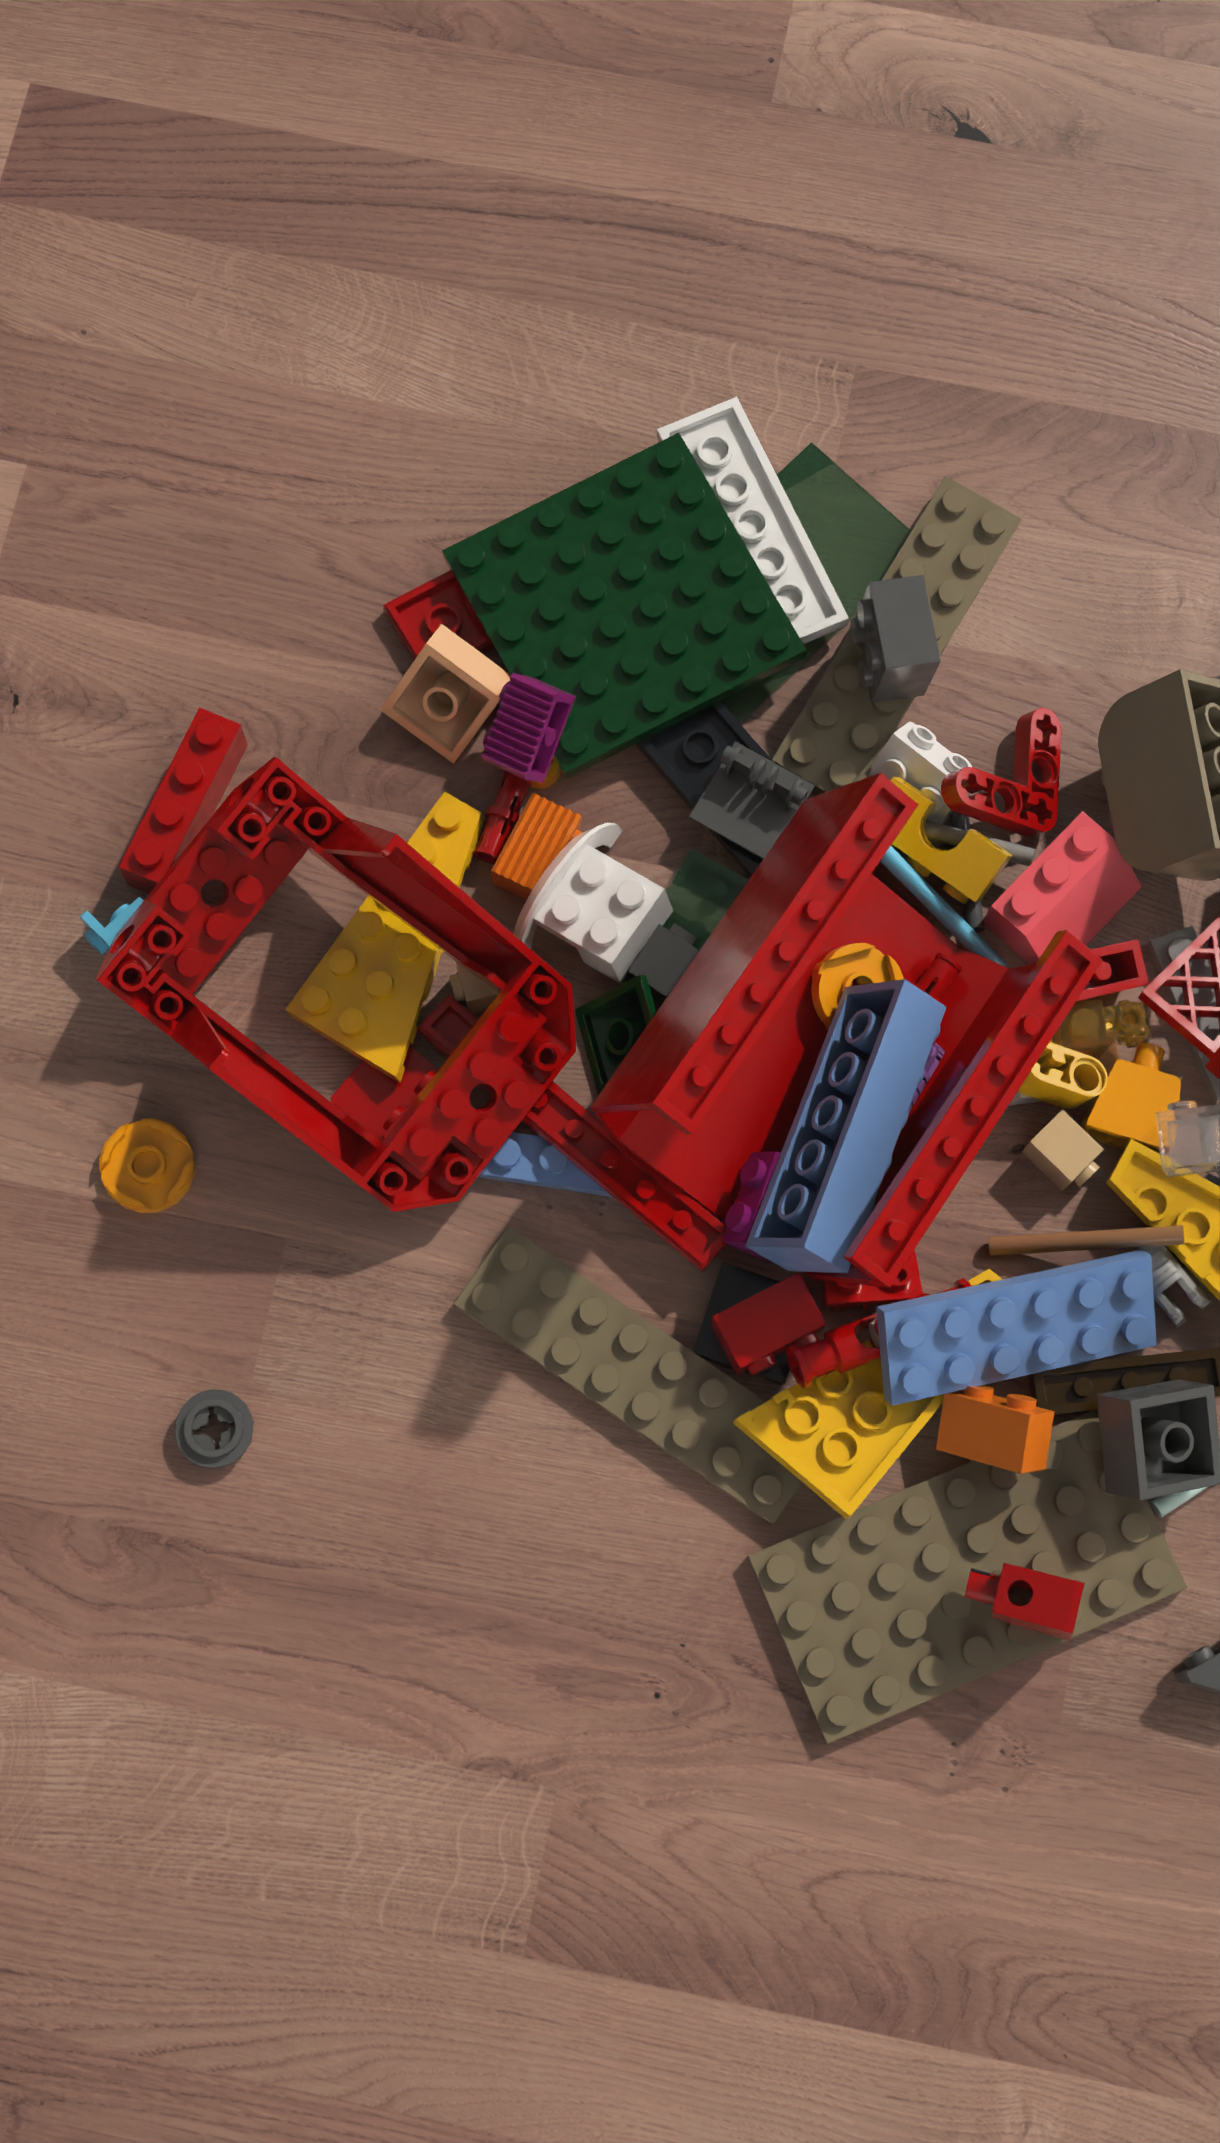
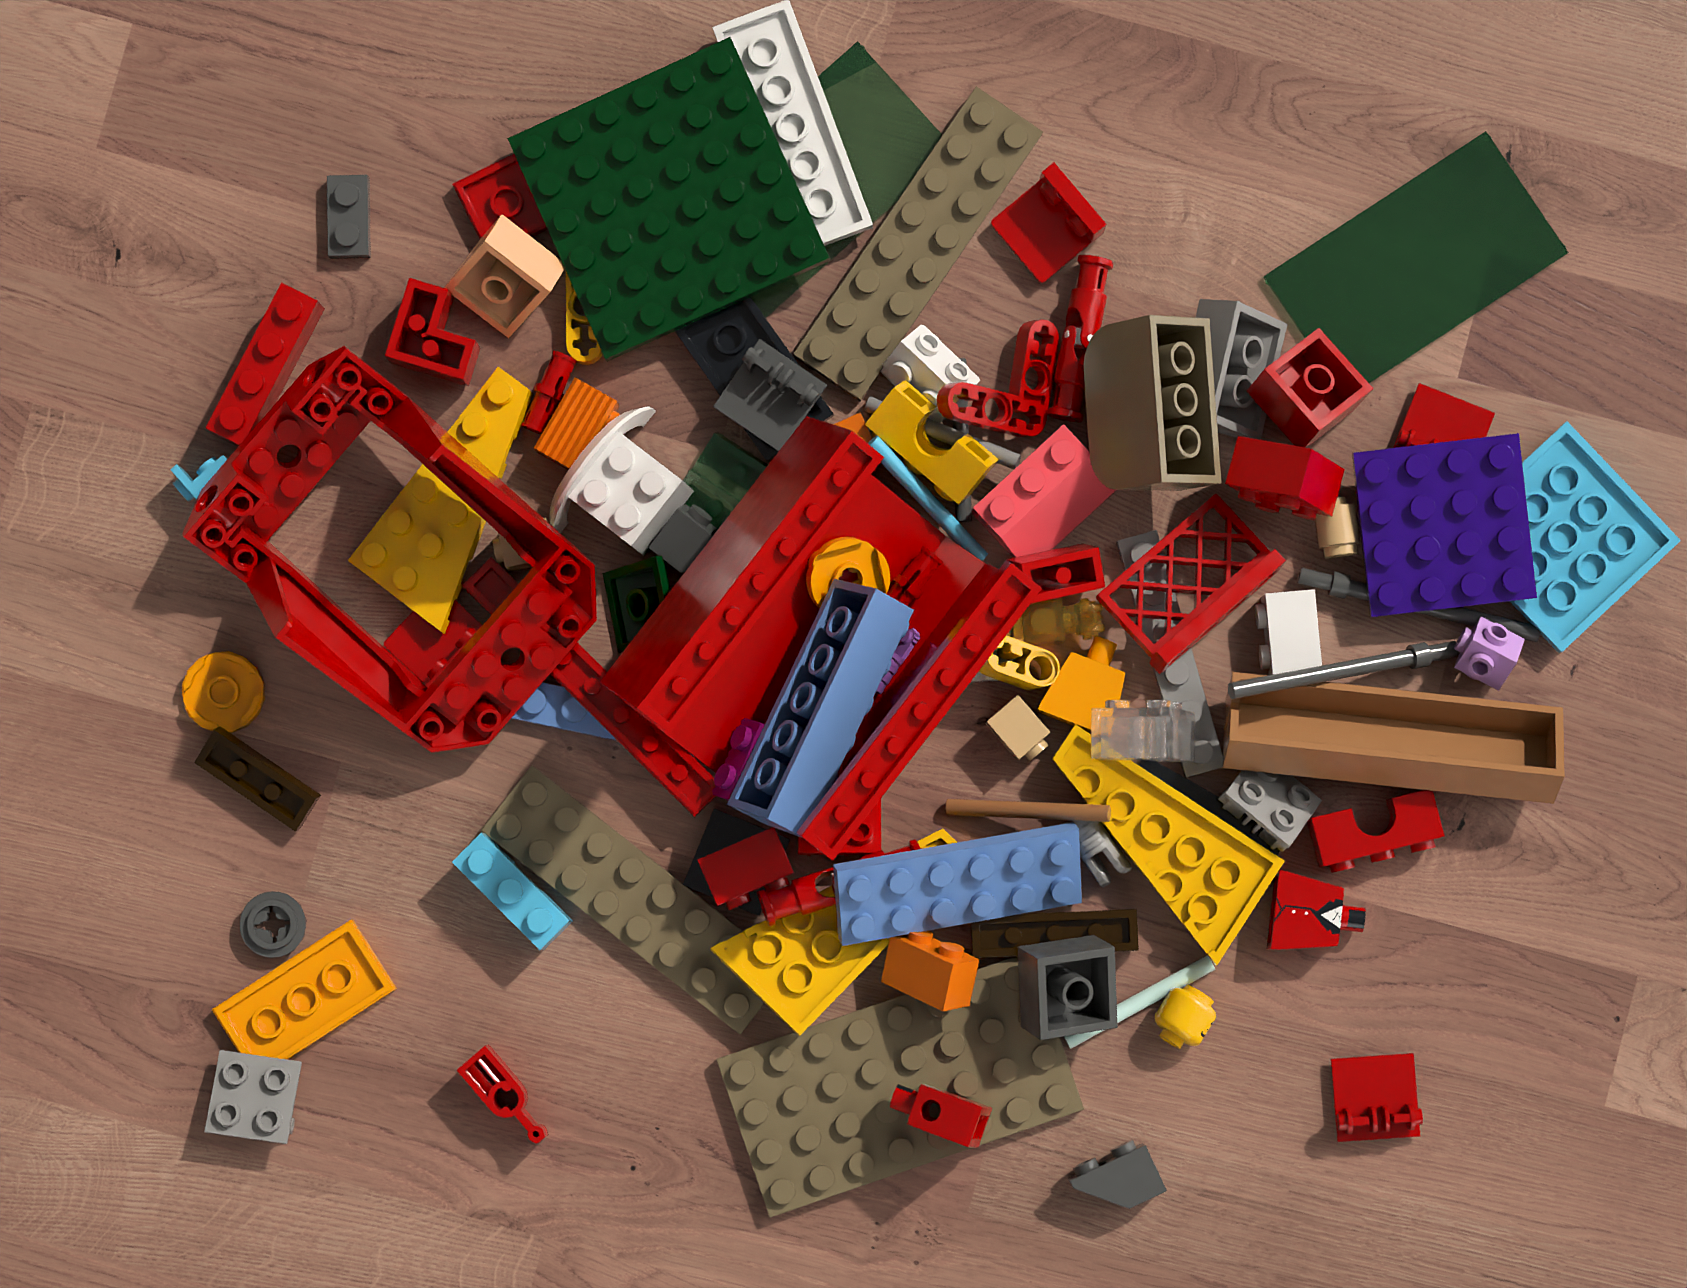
camera: 10 degrees right, 10 degrees up
magenta brick [481,673,576,783] -> none
dark grey brick [850,575,941,703] -> none
none -> dark brown plate [194,726,321,832]
none -> light grey hinge [204,1050,302,1144]
none -> light orange tile [212,919,397,1060]
none -> dark grey plate [327,175,371,259]
none -> red brick [385,278,481,387]
none -> medium azure arch [452,832,573,950]
none -> red piece [457,1044,549,1144]
none -> red bracket [991,162,1107,283]
none -> red piece [1047,255,1114,423]

